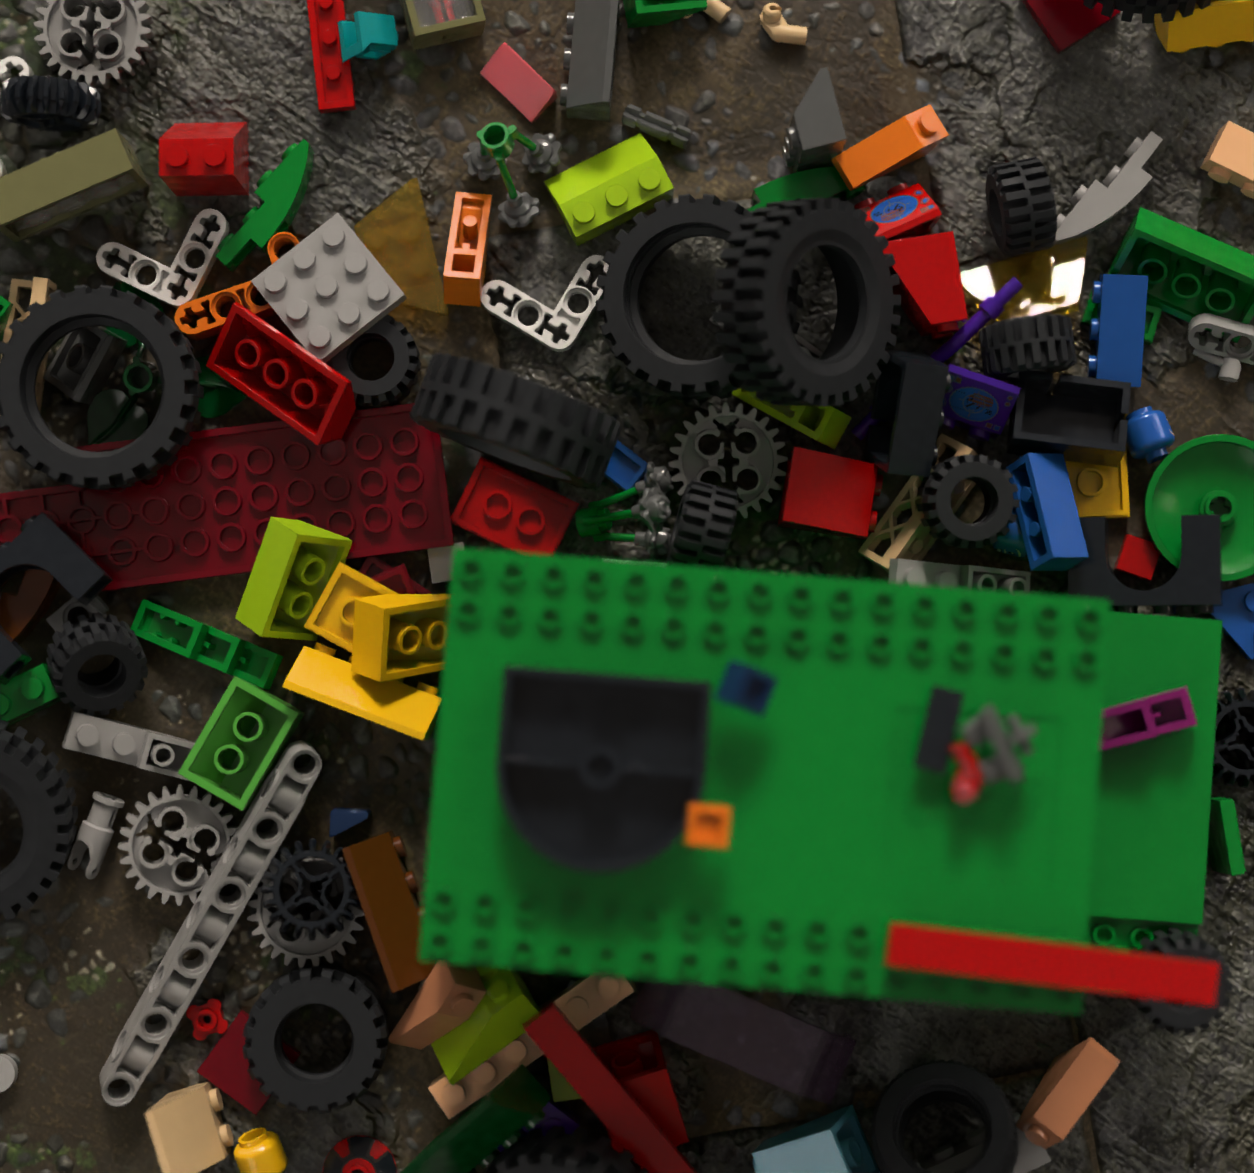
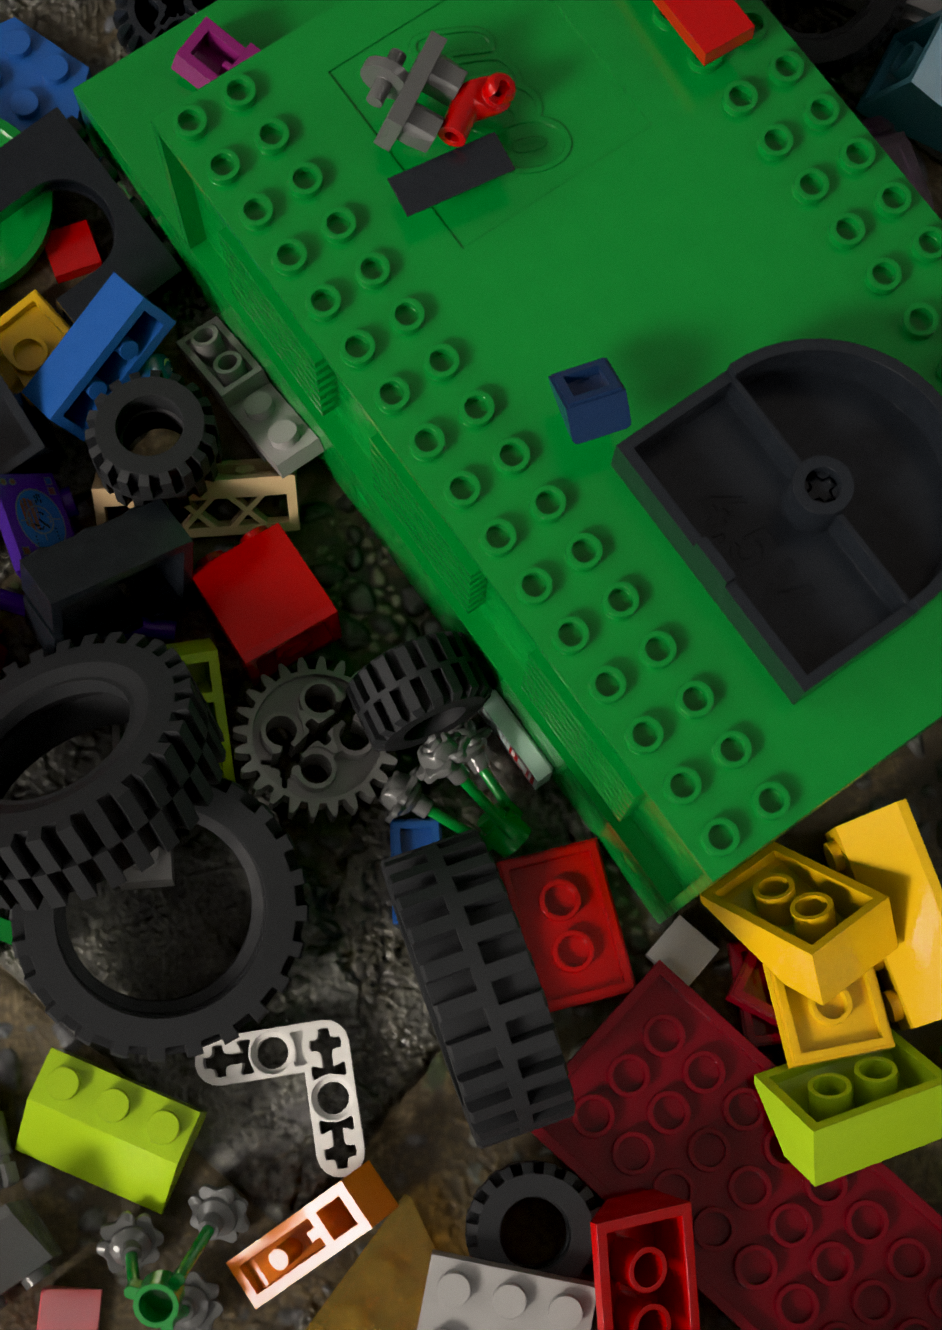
camera: 135 degrees left, 10 degrees down
orange tile [684,803,731,849] -> none

